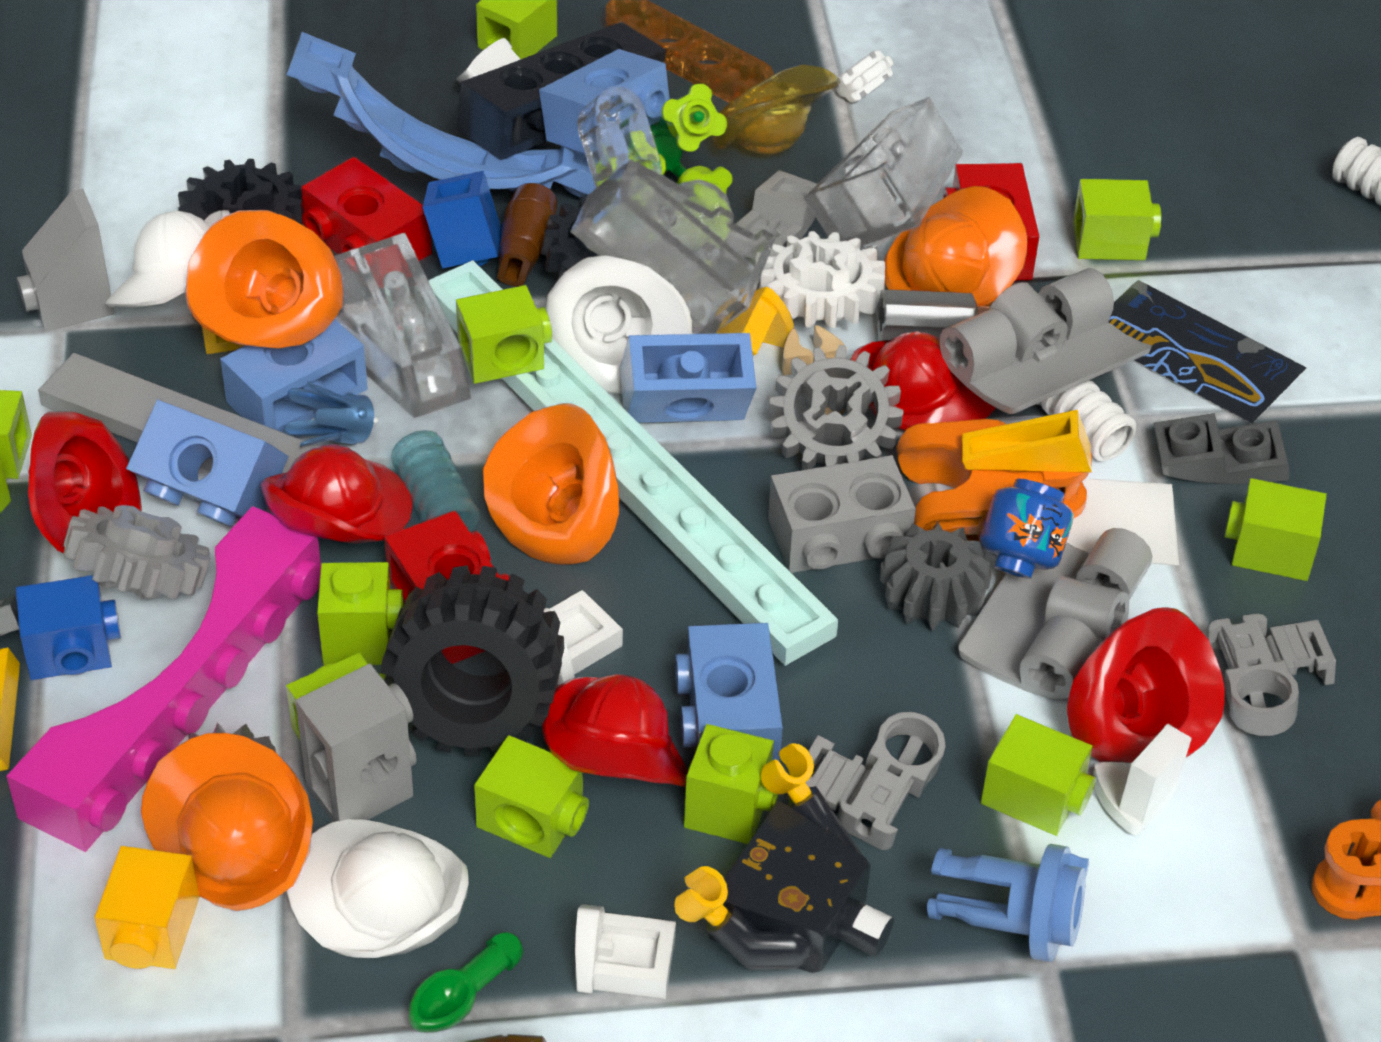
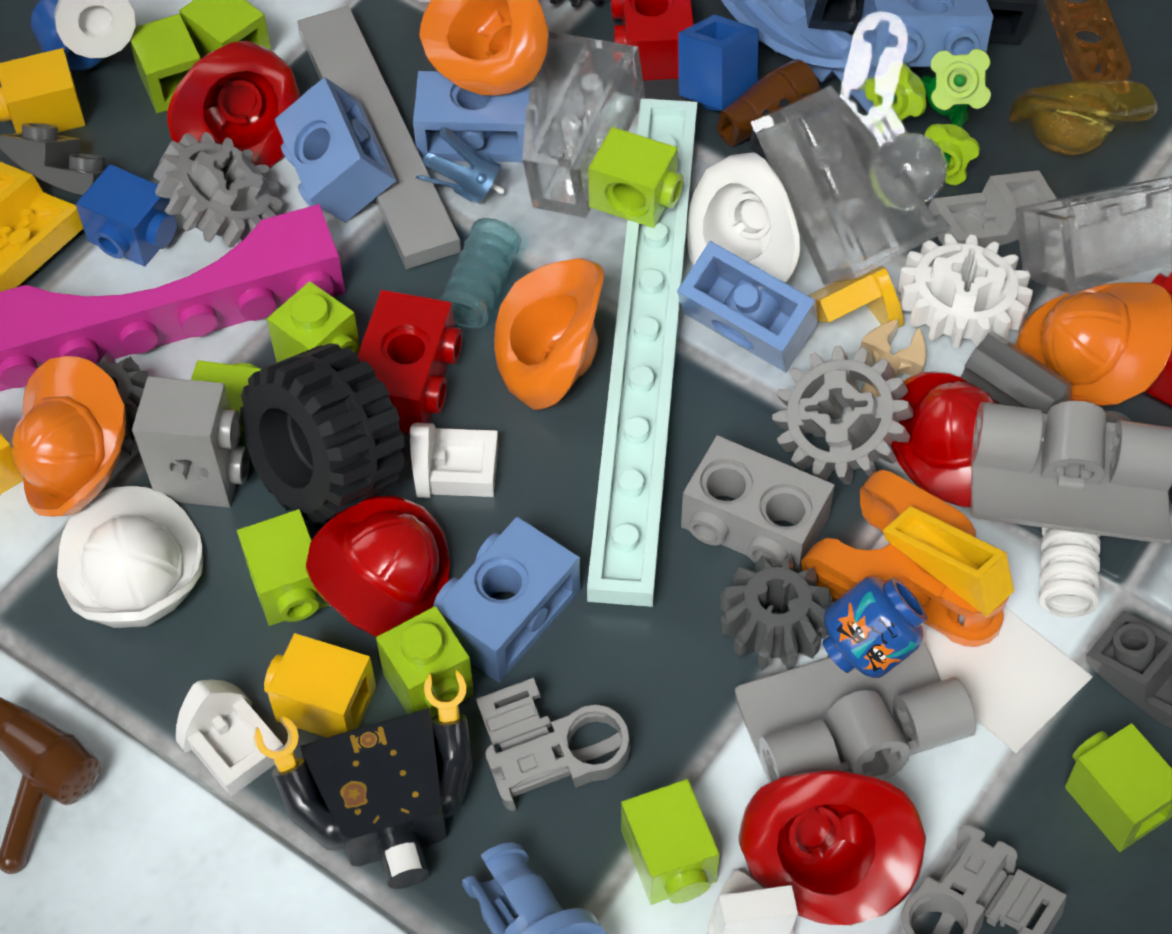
camera: 45 degrees right, 10 degrees up
red hat [260,444,412,544] -> none
green piece [408,932,524,1033] -> none
none -> yellow brick [264,633,377,738]

